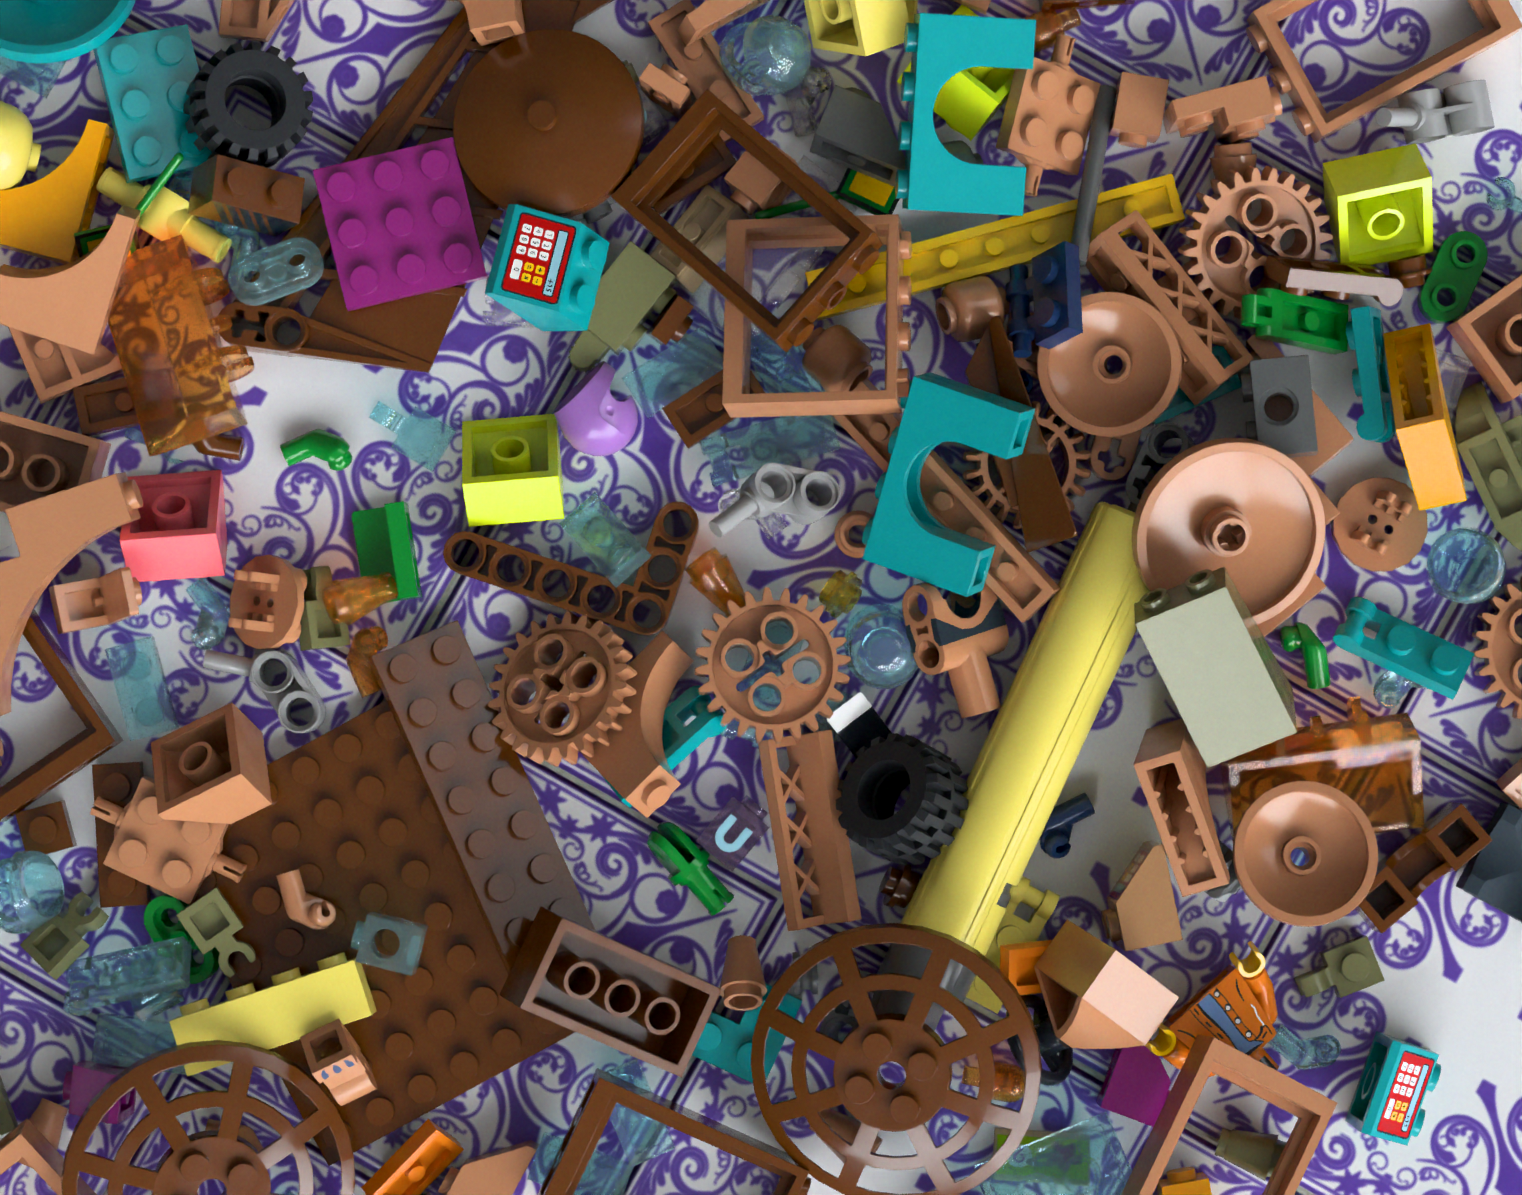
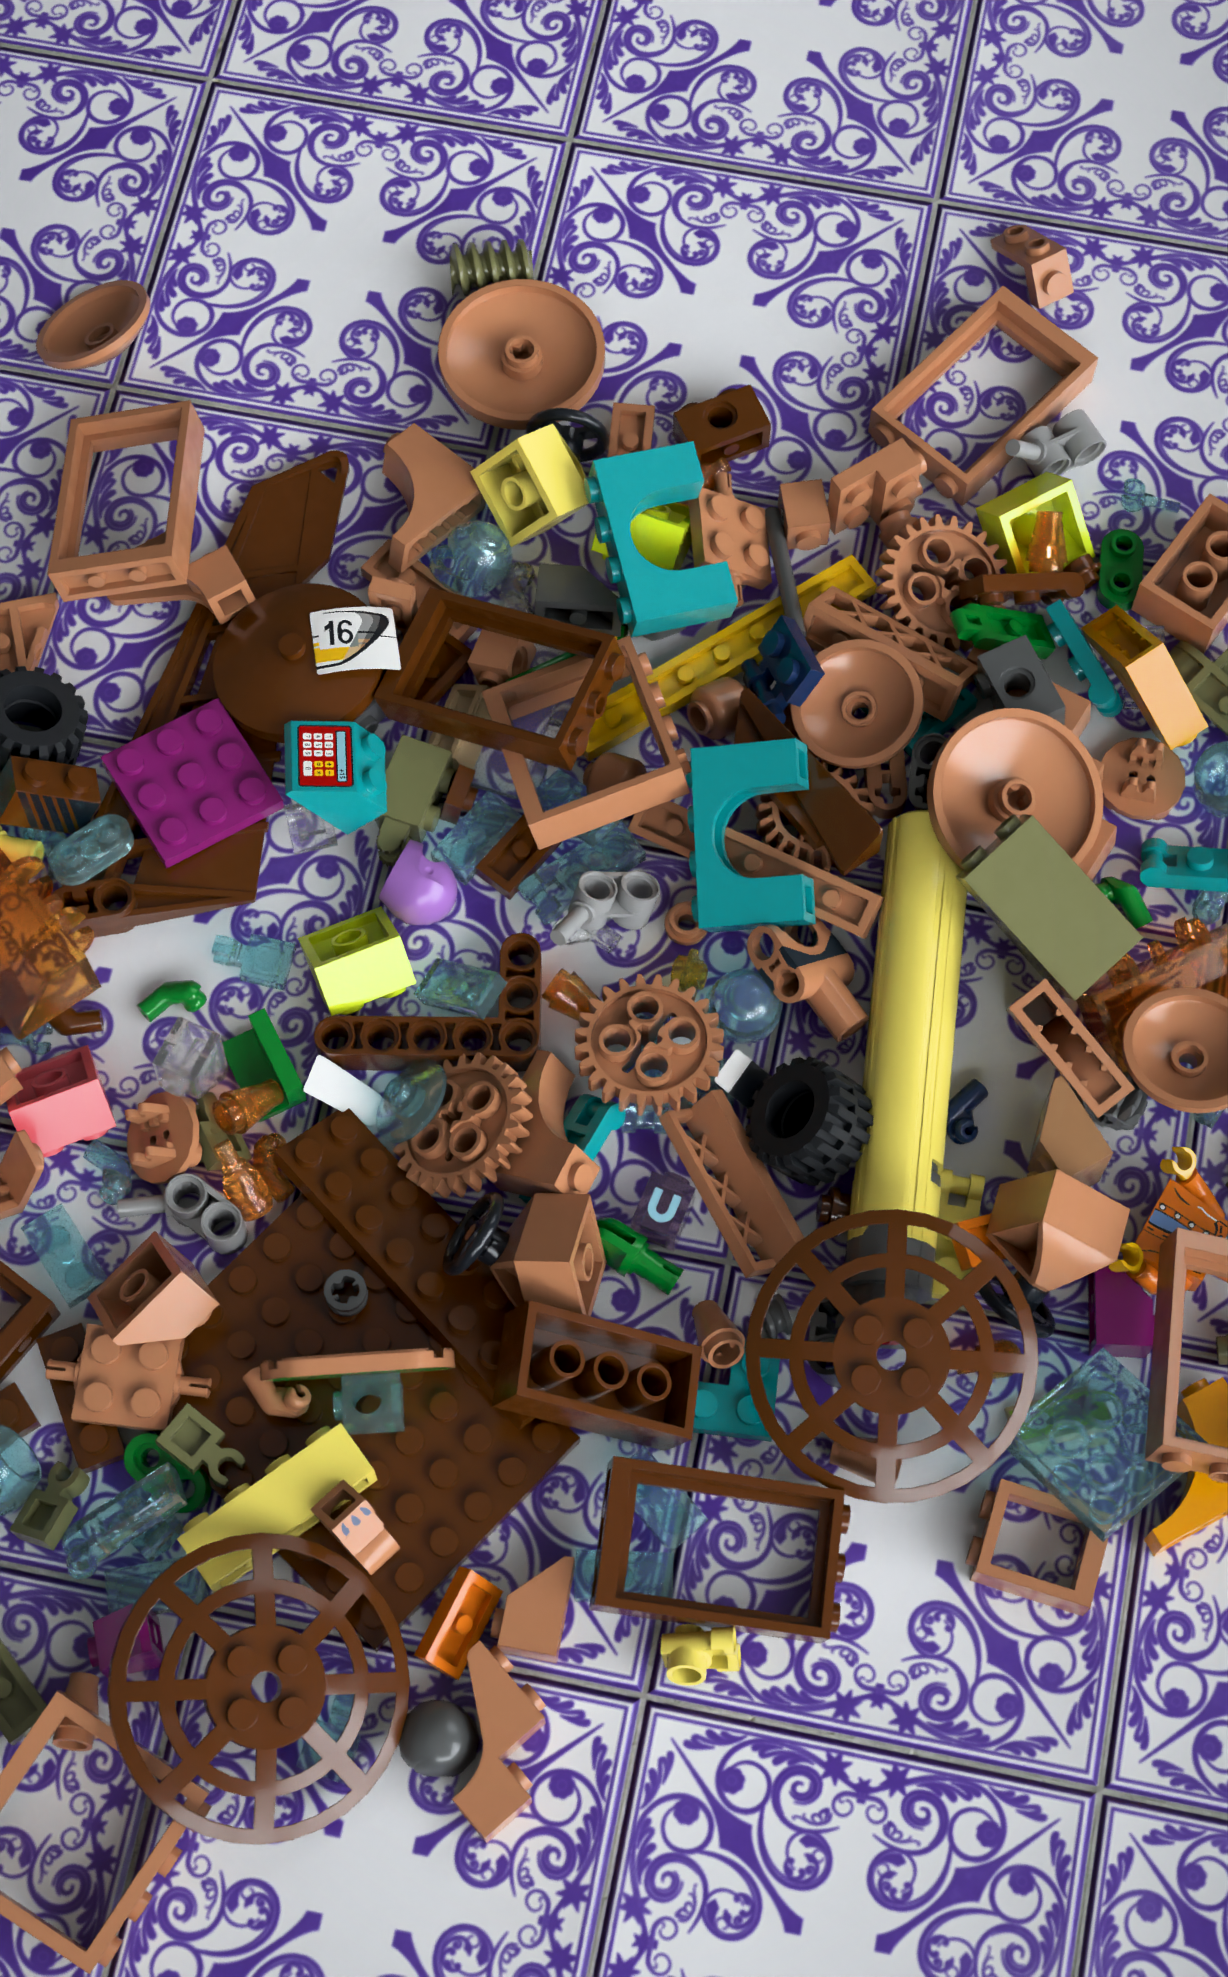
camera: 20 degrees left, 20 degrees down
none -> clear slope [152,1016,229,1099]
none -> clear orange piece [213,1139,273,1222]
none -> nougat tile [260,1348,456,1381]
none -> white sticker [303,1055,383,1126]
none -> sticker [310,606,401,675]
none -> dark grey bush [324,1269,368,1317]
none -> clear light blue dish [376,1059,447,1143]
none -> nougat piece [442,1192,607,1316]
none -> clear orange cone [1025,511,1068,573]

